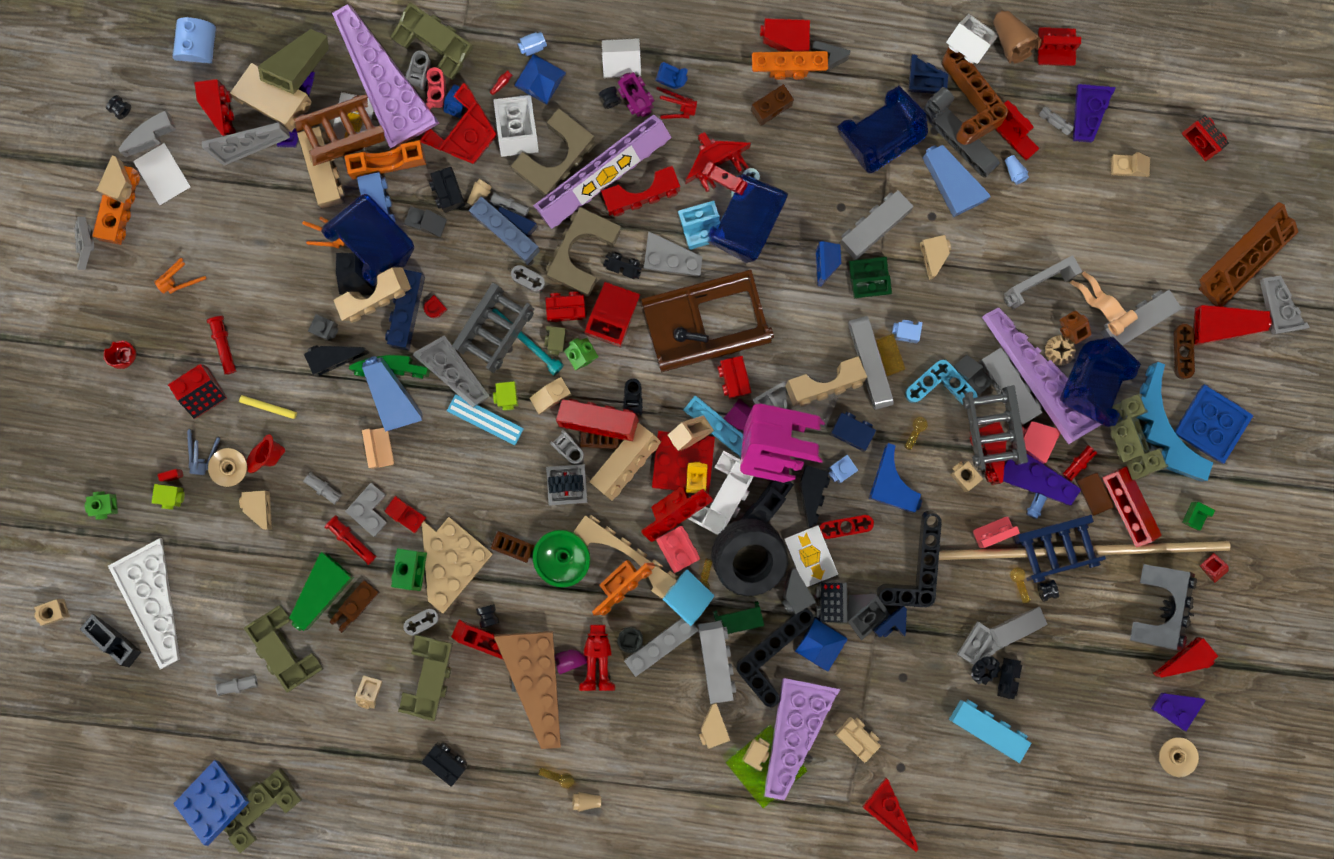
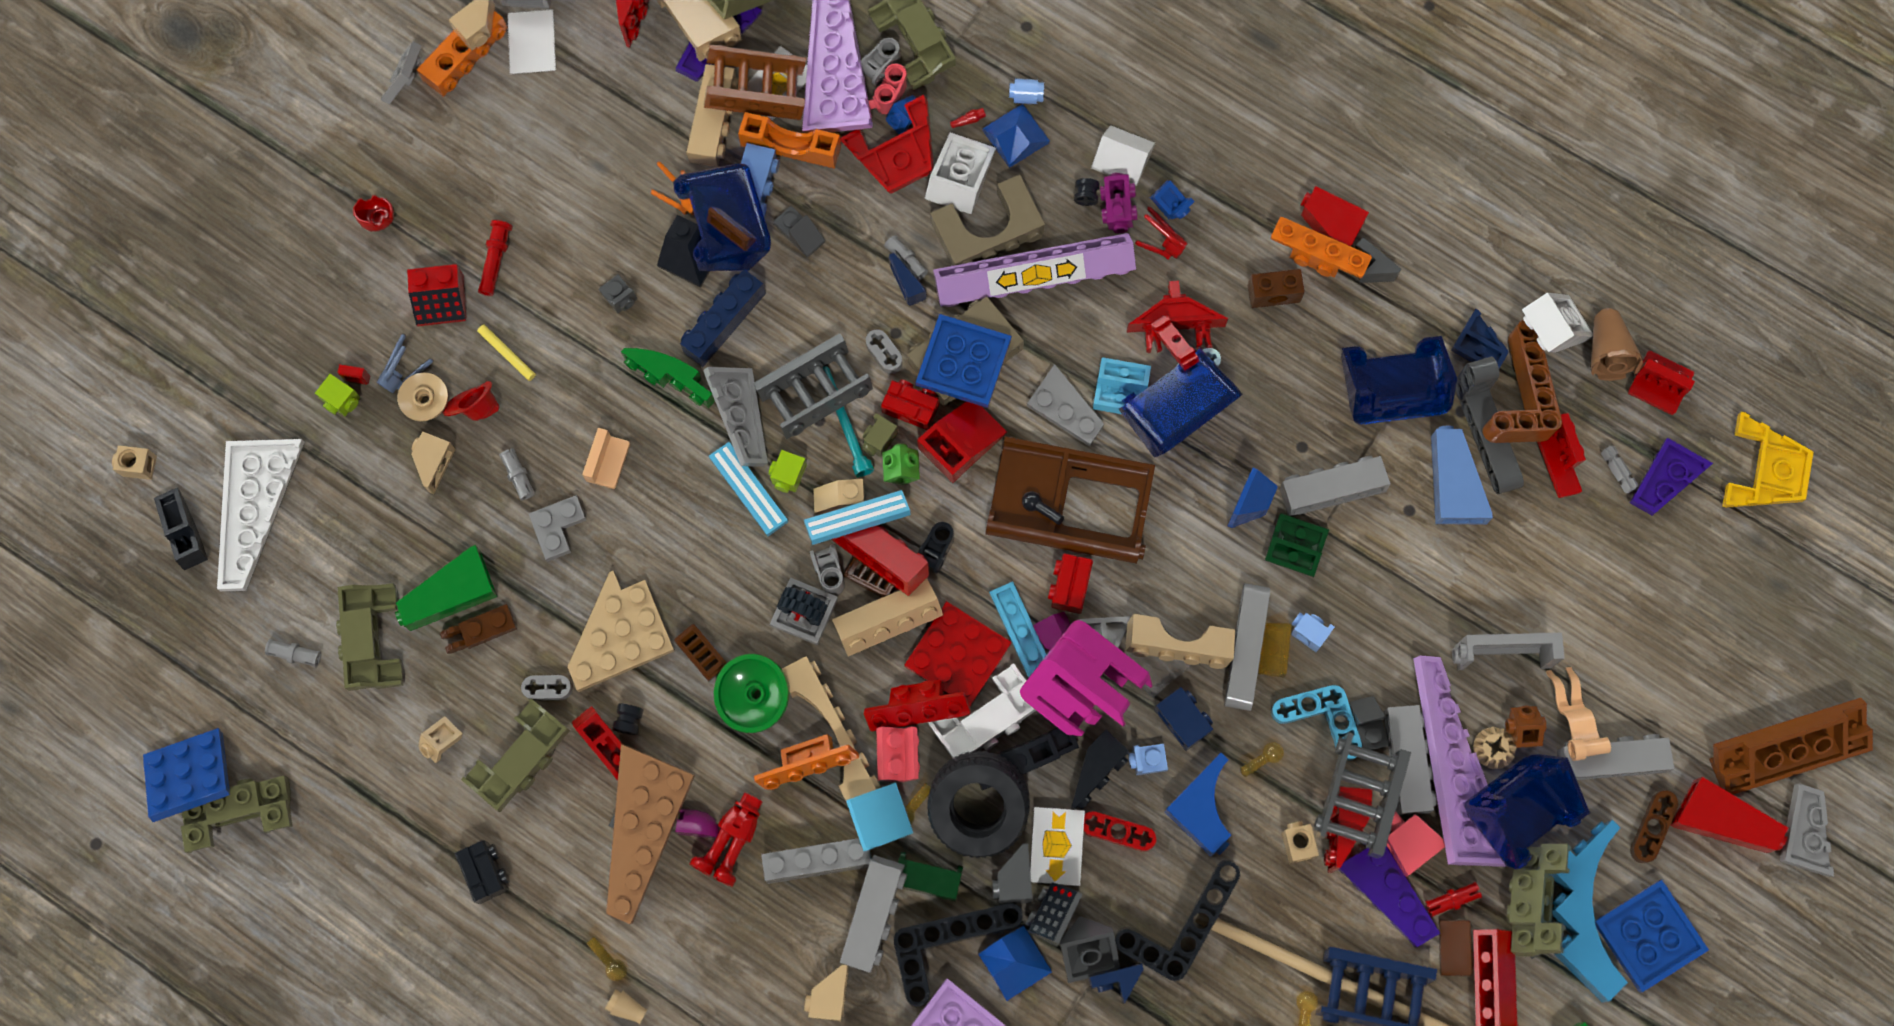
camera: 35 degrees right, 10 degrees down
bright green brick [84,491,118,520] -> none
orange plant [154,258,206,294] -> none
light grey wing [202,122,290,166] -> none
black slope [304,345,369,377] -> none
red pin [324,515,377,565] -> none
tan arch [334,267,411,323] -> none
medium blue slope [362,356,423,432] -> none
red slope [384,496,427,534] -> none
green brick [391,548,427,591] -> none
red tile [424,295,447,319] -> none
black brick [428,167,465,213] -> none
tan cone [467,179,492,206] -> none
sand blue arch [469,196,540,265] -> none
red arch [601,166,680,217] -> none
black hinge [603,251,644,280] -> none
pearl dark grey wheel [618,627,643,653] -> none
tan slope [668,415,714,451] -> none
yellow bracket [686,462,707,493] -> none
tan slope [920,235,951,280] -> none
coral bracket [973,516,1020,548] -> none
light blue cone [1005,155,1029,185] -> none
medium blue pin [1027,493,1047,519] -> none
tan slope [1111,152,1150,177] -> none
red slope [1181,114,1229,162] -> none
none -> reddish brown slope [707,207,757,251]
none -> medium azure tile [804,490,911,545]
none -> blue plate [915,314,1012,408]
none -> yellow wing [1722,412,1814,508]

